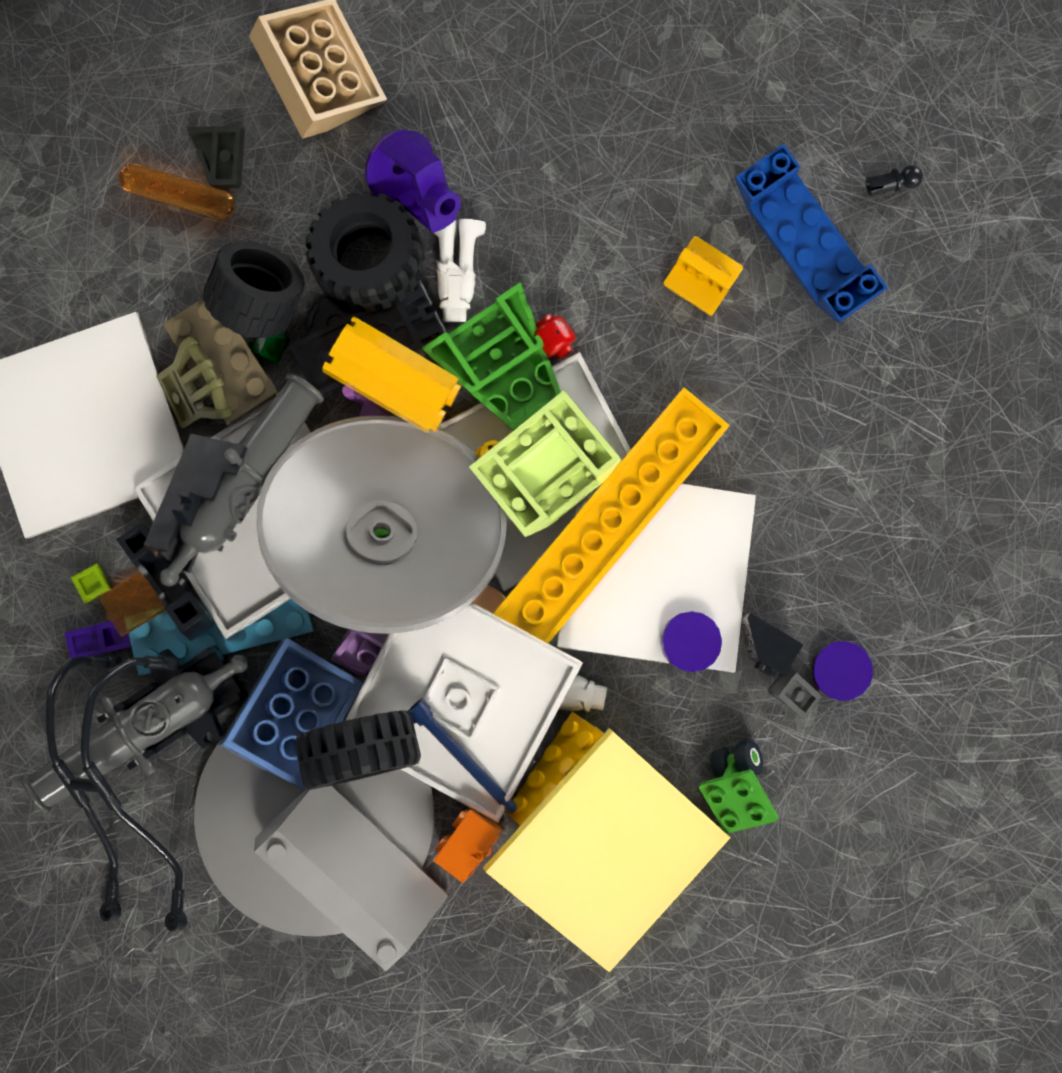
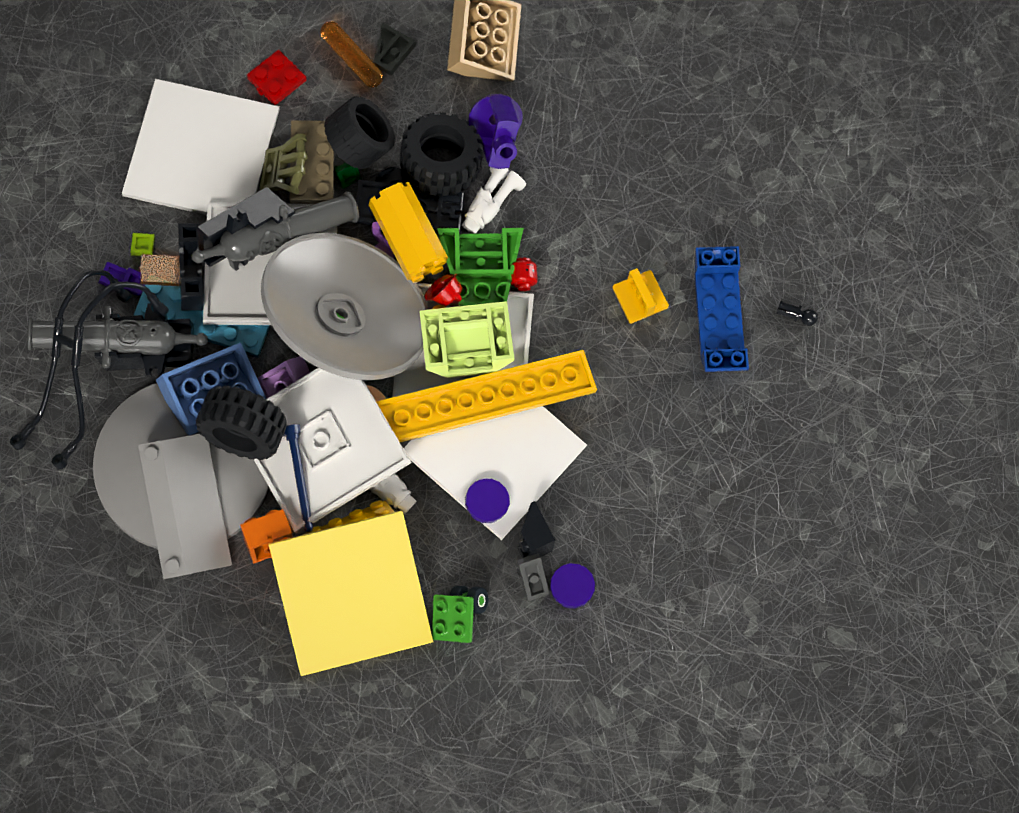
camera: 25 degrees right, 15 degrees down
none -> red plate [247,50,307,105]
none -> red piece [424,274,463,307]

